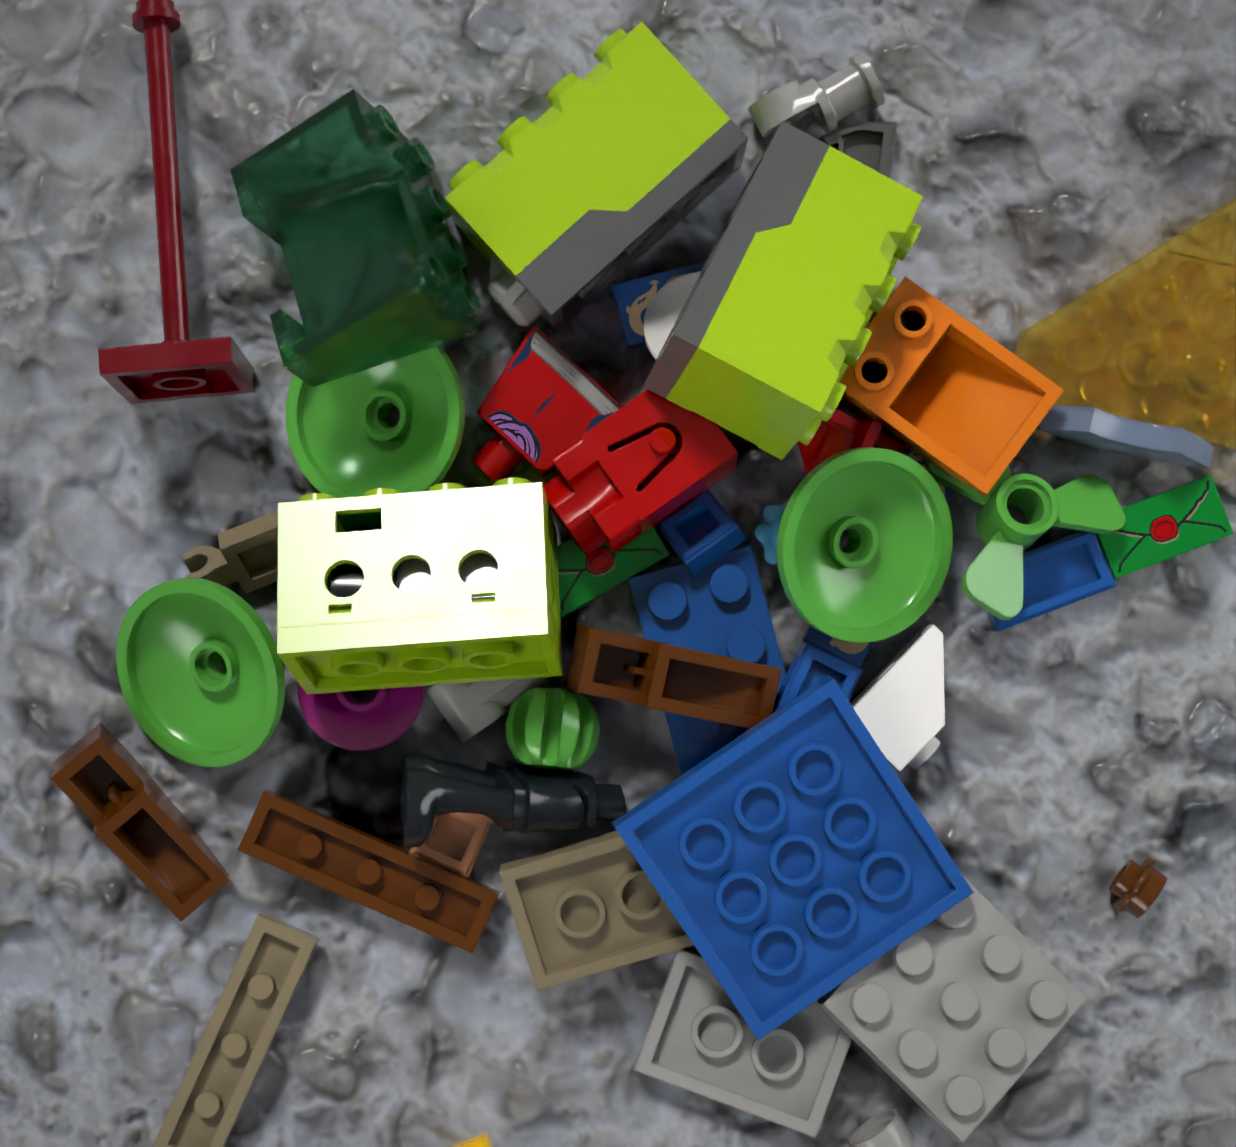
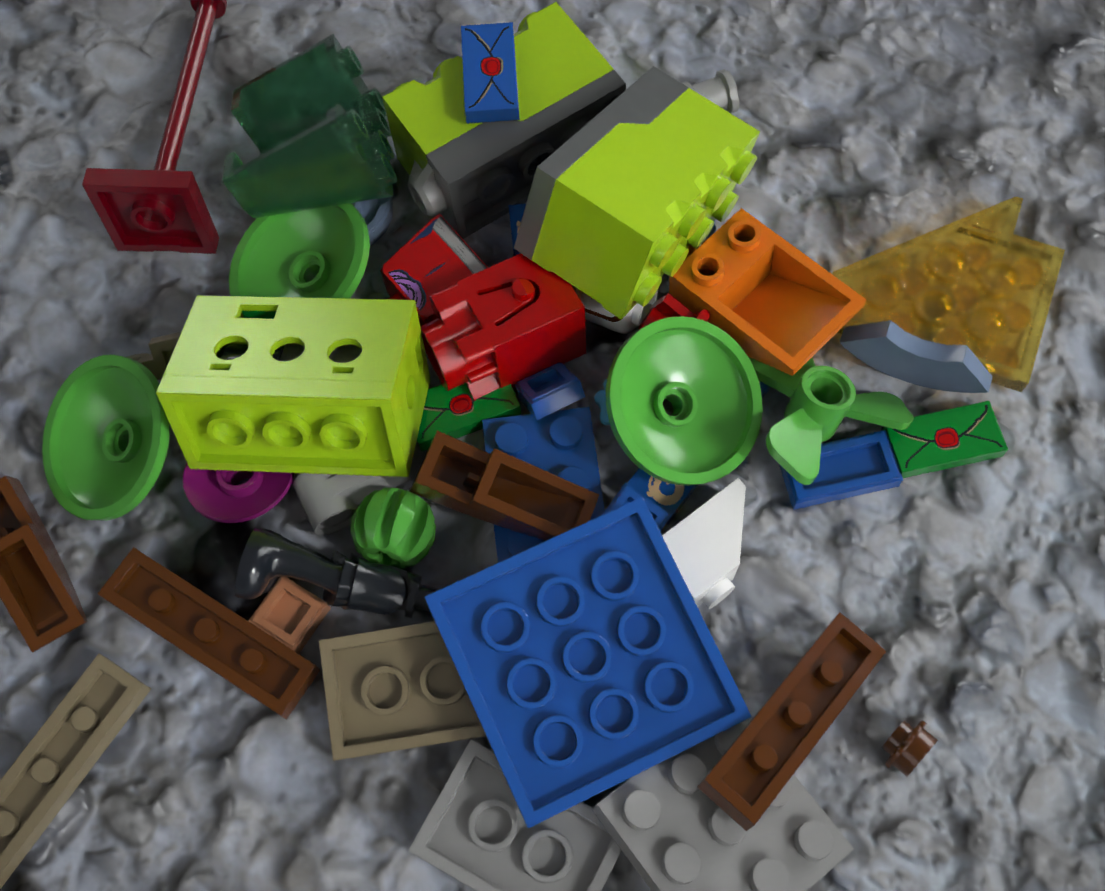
camera: 15 degrees right, 20 degrees down
none -> blue tile [461,22,520,123]
none -> reddish brown plate [697,612,886,831]

